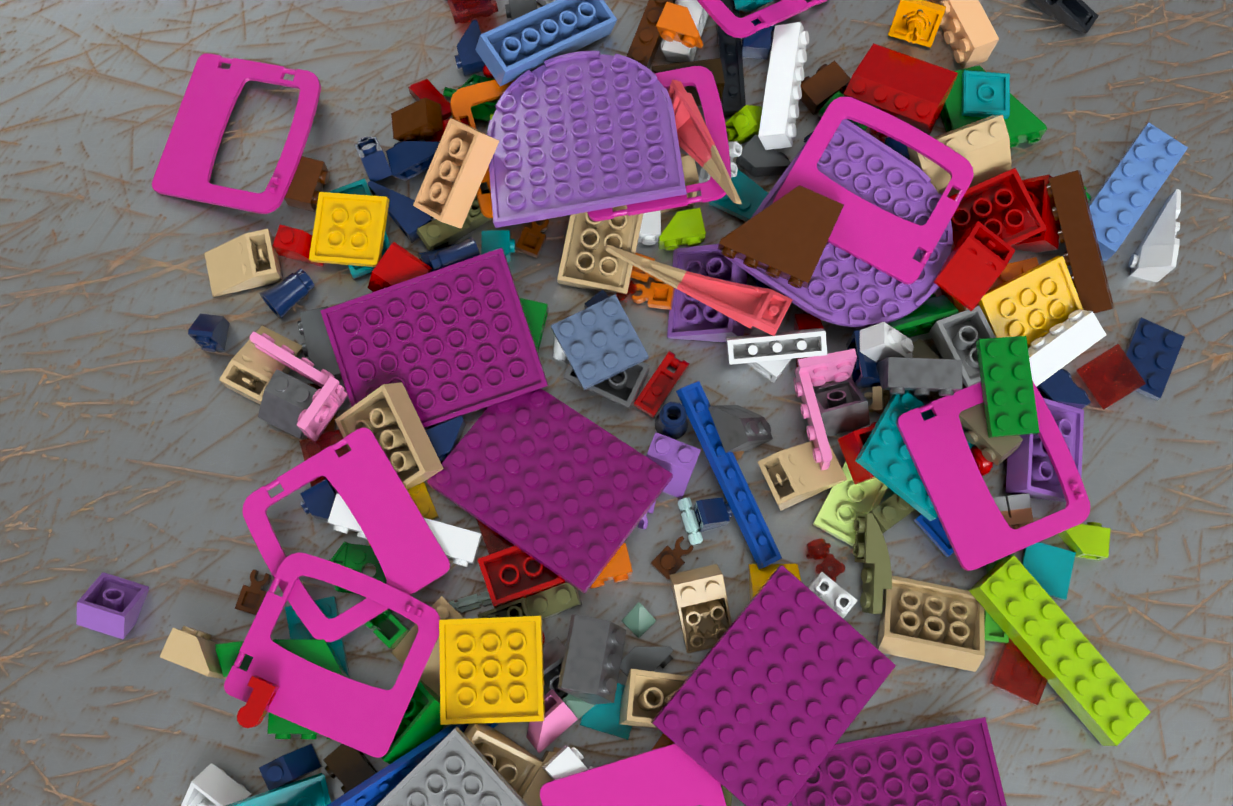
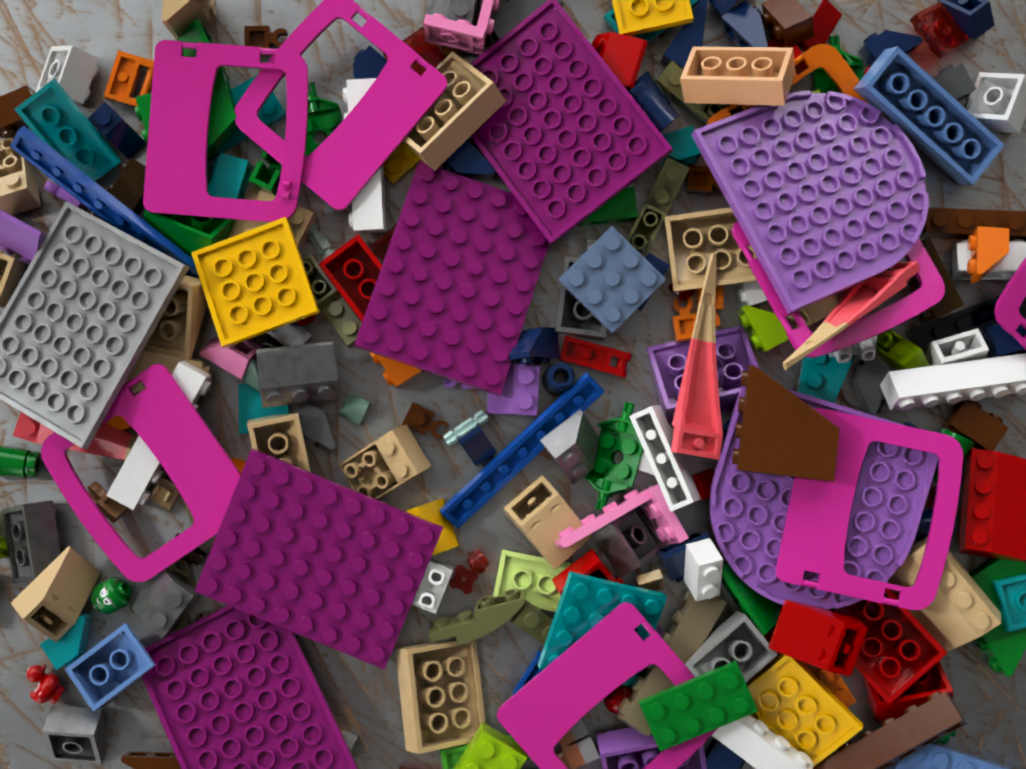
camera: 75 degrees right, 10 degrees up
red leg [237,675,280,728] -> none
flat silver slope [877,357,962,396] -> none
none -> orange plate [103,50,154,108]
none -> teal brick [208,152,253,199]
none -> dark blue slope [509,327,560,365]
none -> green plate [584,402,644,511]
none -> olive slope [626,157,690,258]
none -> white brick [925,328,989,366]

